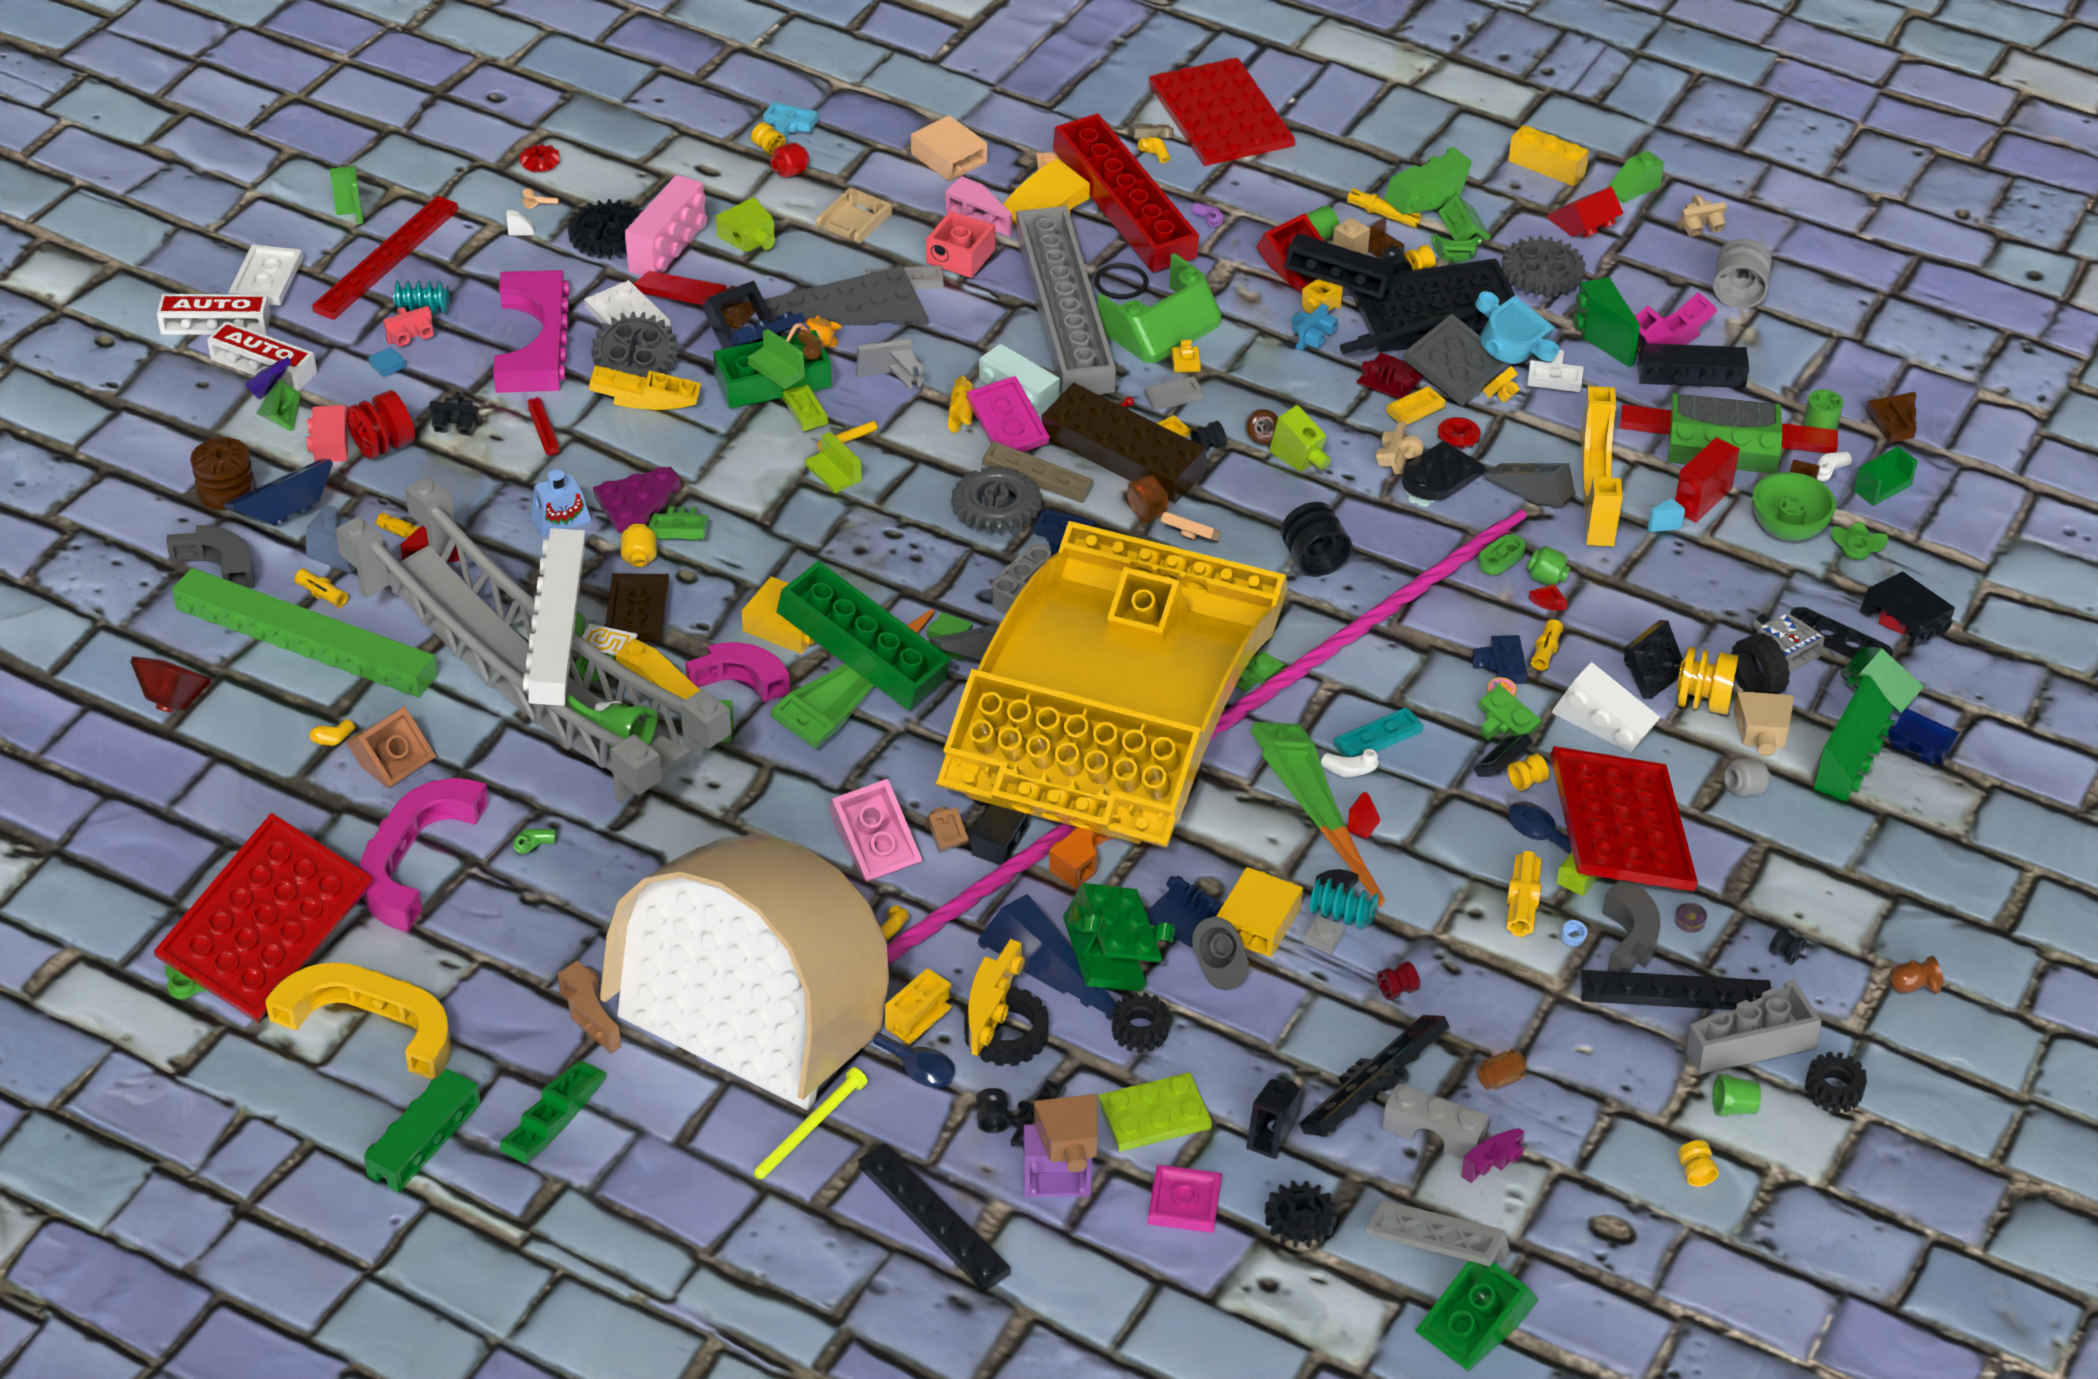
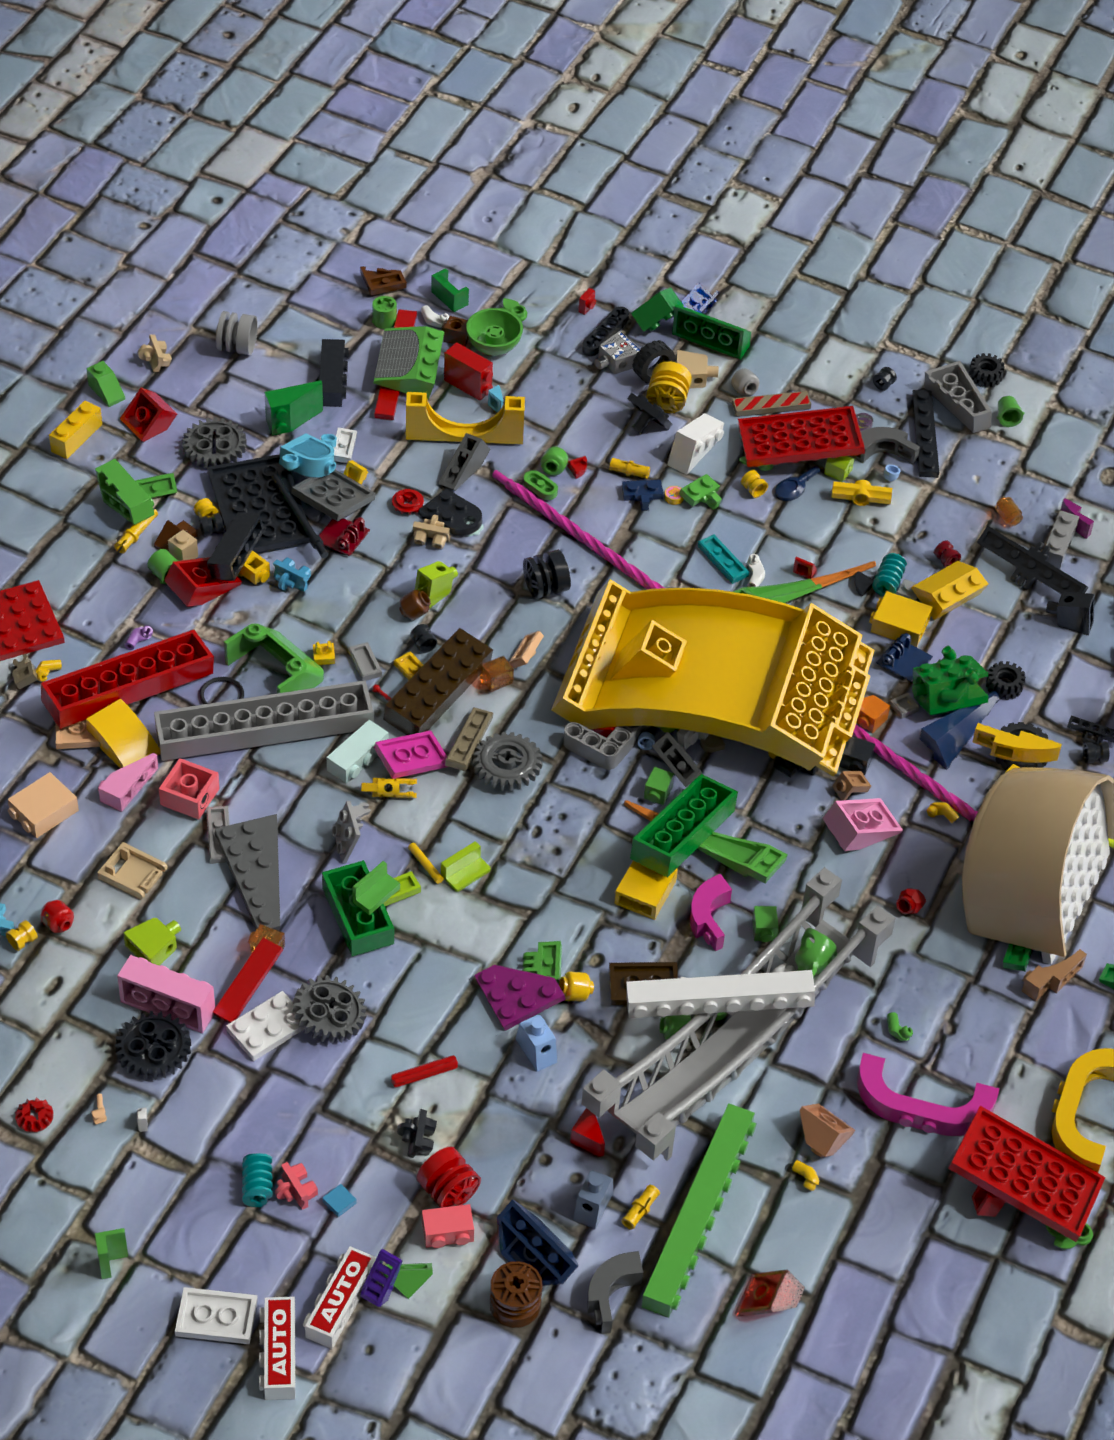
camera: 95 degrees left, 5 degrees up
red tile [312,195,459,320] -> none
yellow axle [375,512,419,539] -> none
dark pink arch [493,270,570,393] -> none
yellow slope [588,365,701,410] -> none
yellow slope [615,638,700,700] -> none
black window [702,280,782,349] -> none
dark blue hinge [729,311,805,347] -> none
light orange animal [786,315,842,348] -> none
clear orange arm [797,329,823,360] -> none
dark blue hinge [1034,509,1096,556] -> none
lime plate [1098,1072,1212,1152] -> none
dark grey piece [1192,917,1249,990] -> none
yellow plate [1386,386,1445,425] -> none
bright green helmet [1431,234,1481,262] -> none
black tile [1474,733,1533,777] -> none
dark pink arch [1635,292,1718,345] -> none
yellow wheel [1677,1140,1719,1187] -> none
black panel [1860,571,1955,647] -> none
dark orange animal [1889,956,1944,994] -> none
none -> dark tan tile [732,391,811,417]
none -> yellow slope [911,561,988,620]

